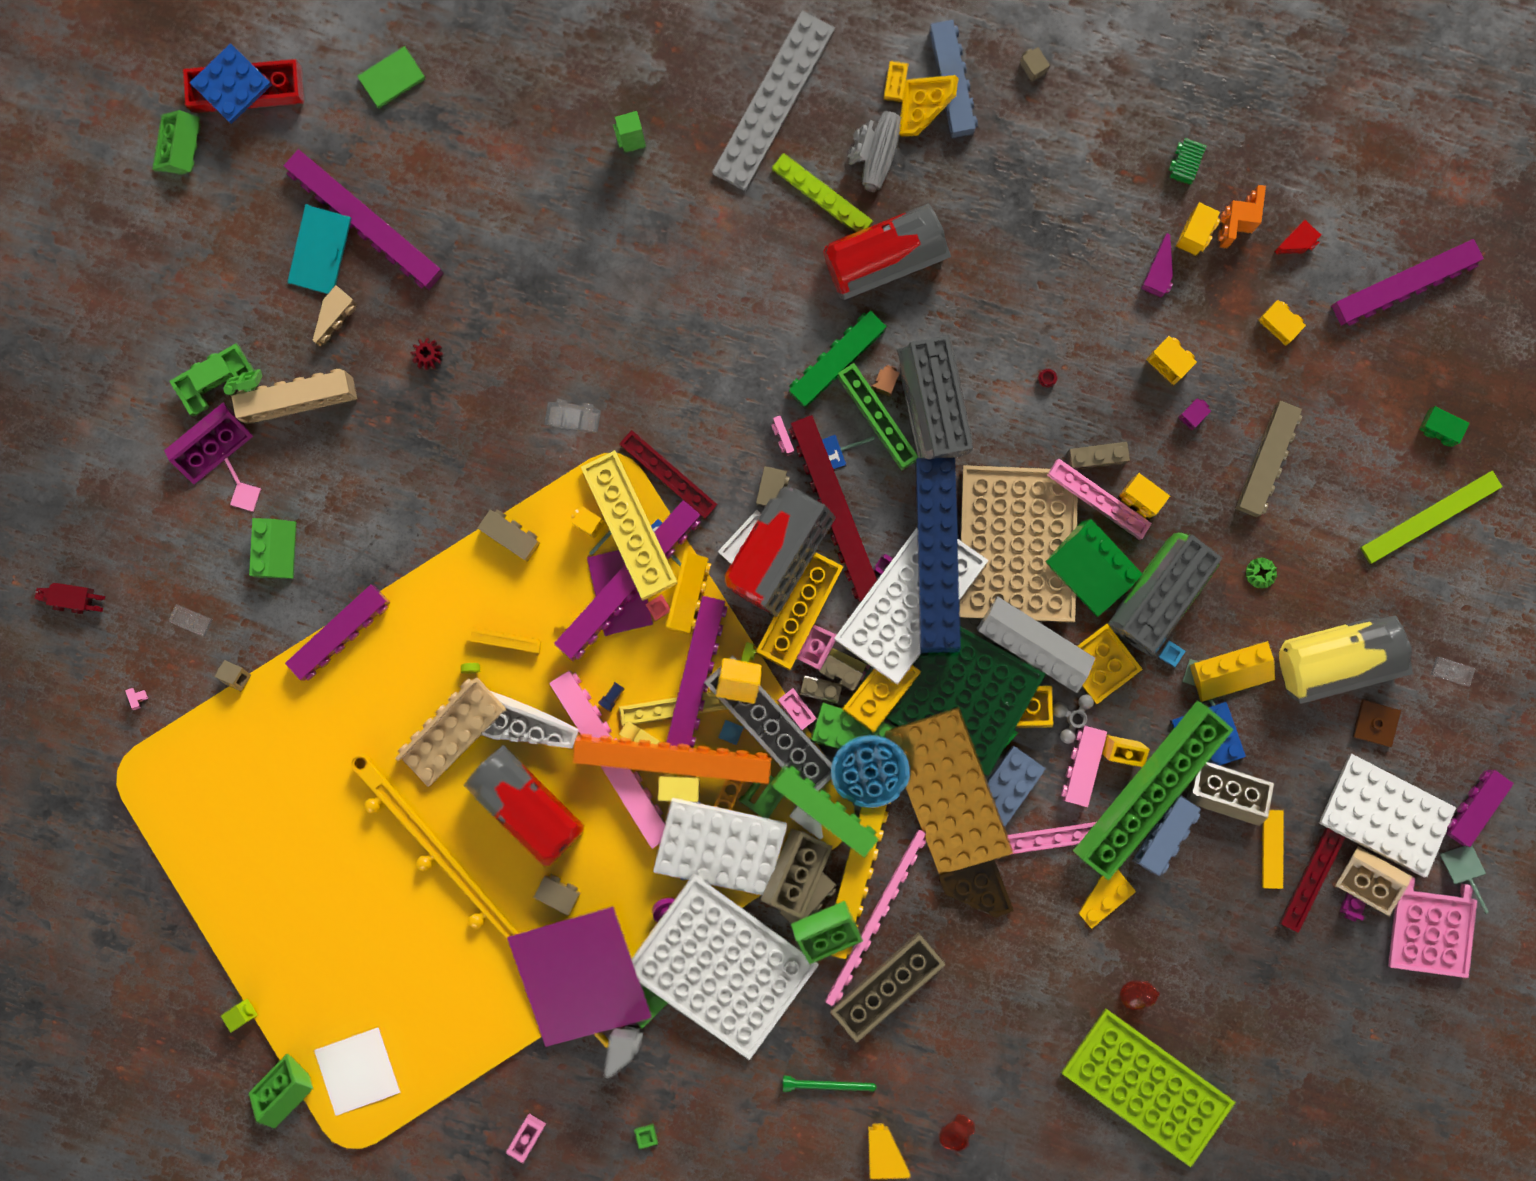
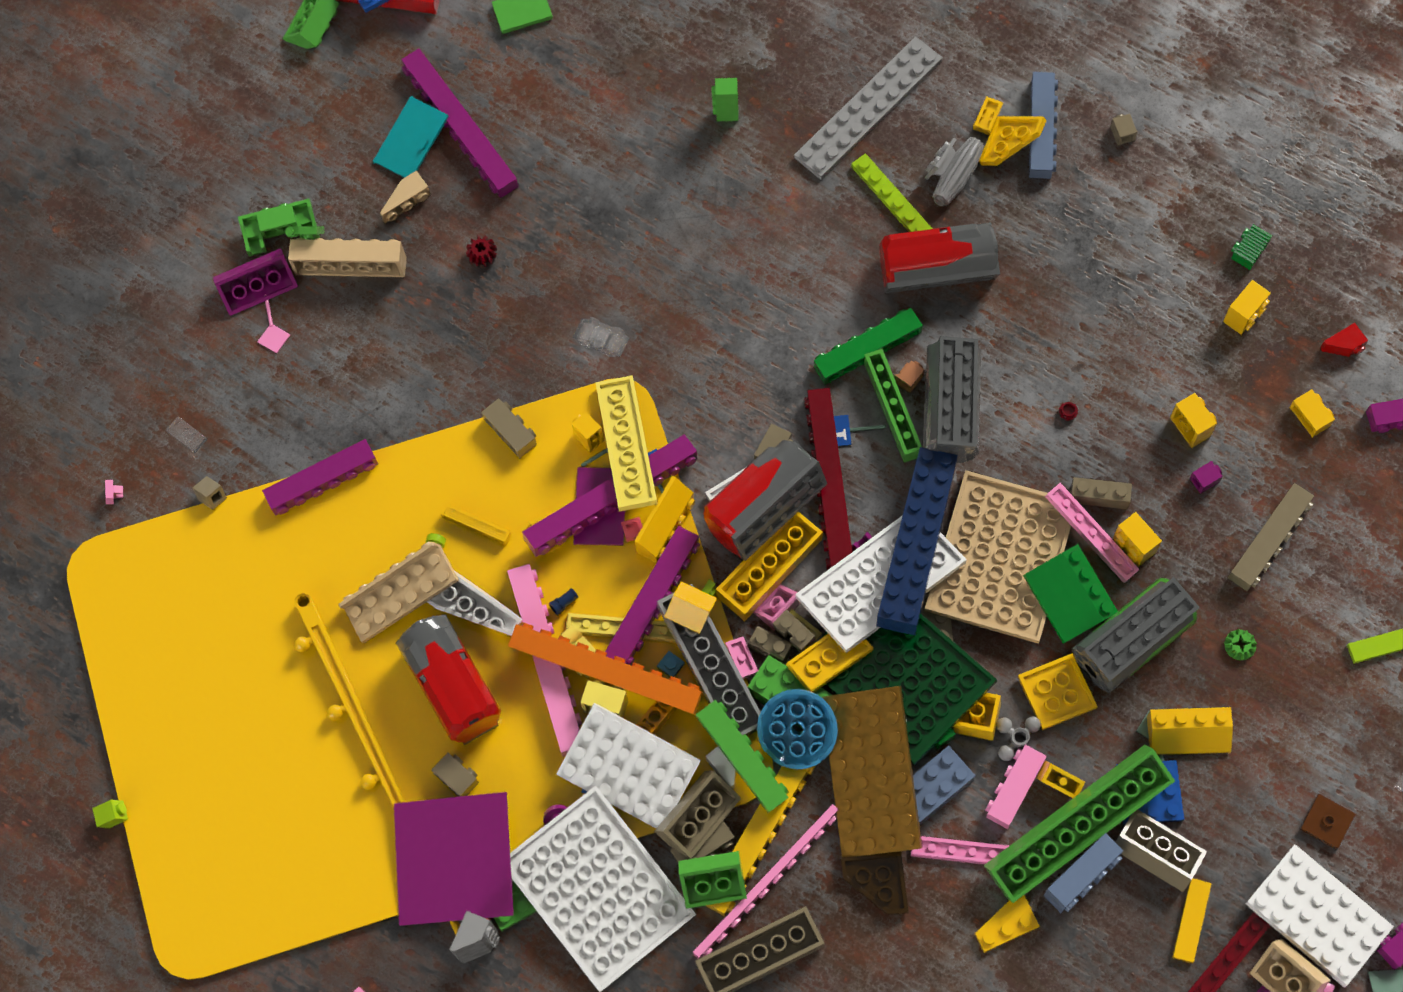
camera: 15 degrees right, 15 degrees down
dark red hinge [35,583,105,614] -> none
bright green slope [249,518,297,579] -> none
bright green slope [249,1054,313,1128] -> none
white sticker [314,1028,400,1115] -> none
dark red plate [619,430,718,519] -> none
bright green plate [739,775,784,819] -> none
bright pink plate [771,416,794,456] -> none
light grey slope [976,596,1095,693] -> none
magenta slope [1141,233,1173,298] -> none
dark azure plate [1158,640,1186,667] -> none
orange bracket [1218,185,1266,248] -> none
piece [1279,615,1413,704] -> none

